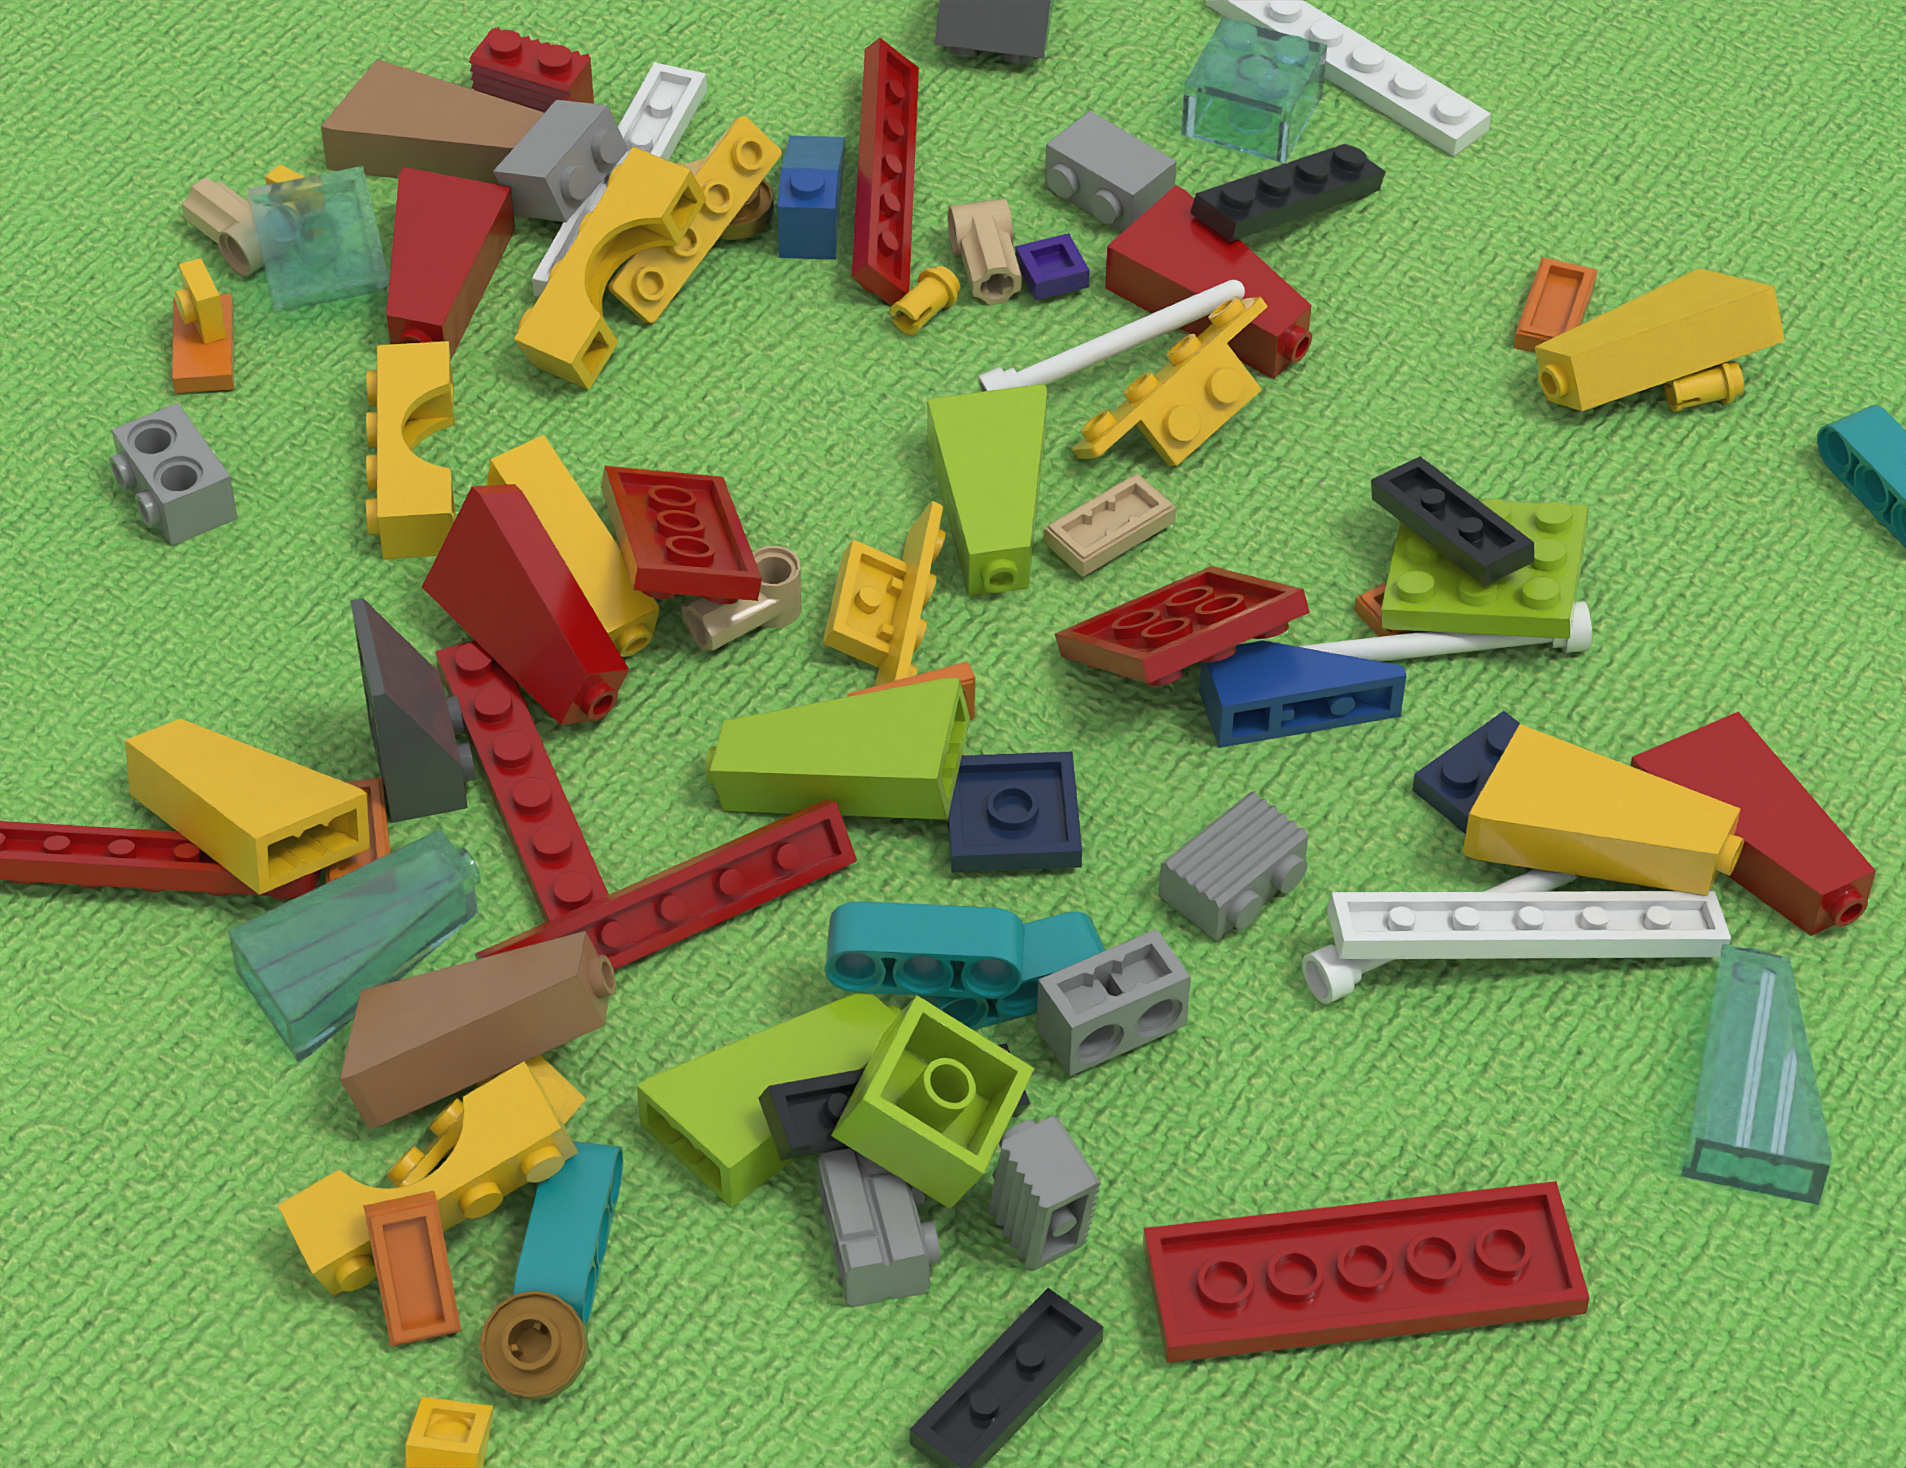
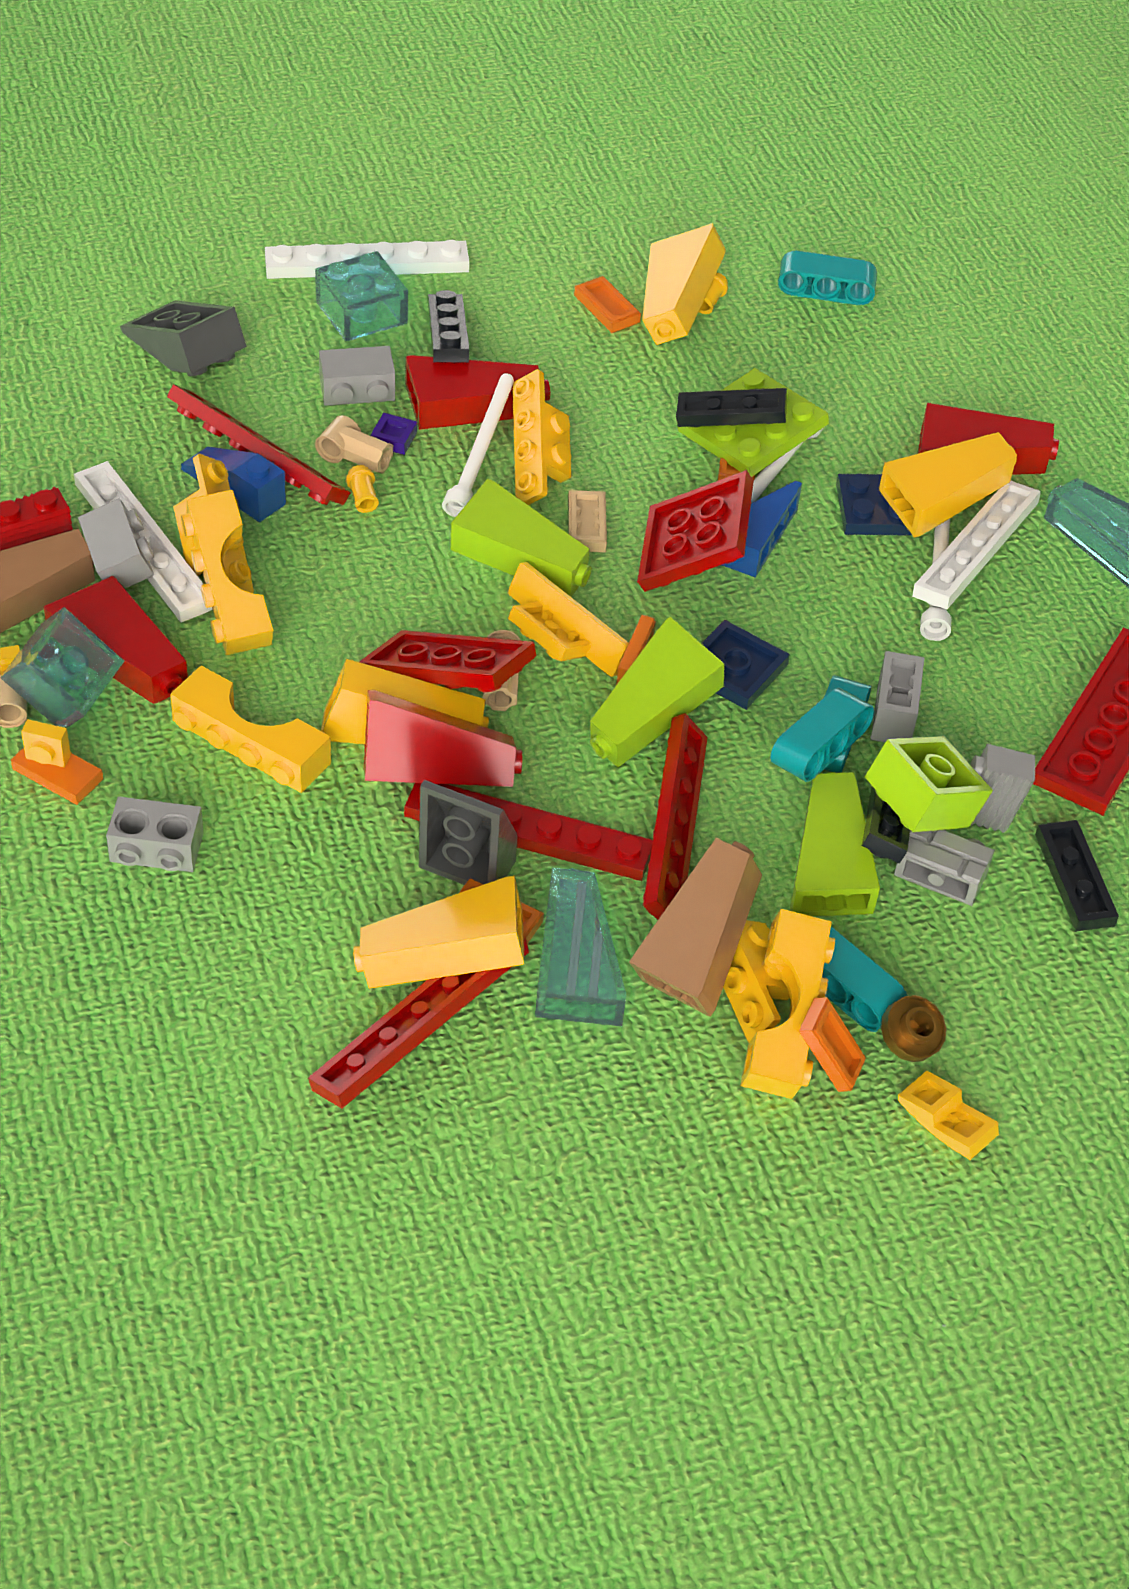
camera: 55 degrees left, 0 degrees up
light grey brick [1159,792,1308,941] -> none

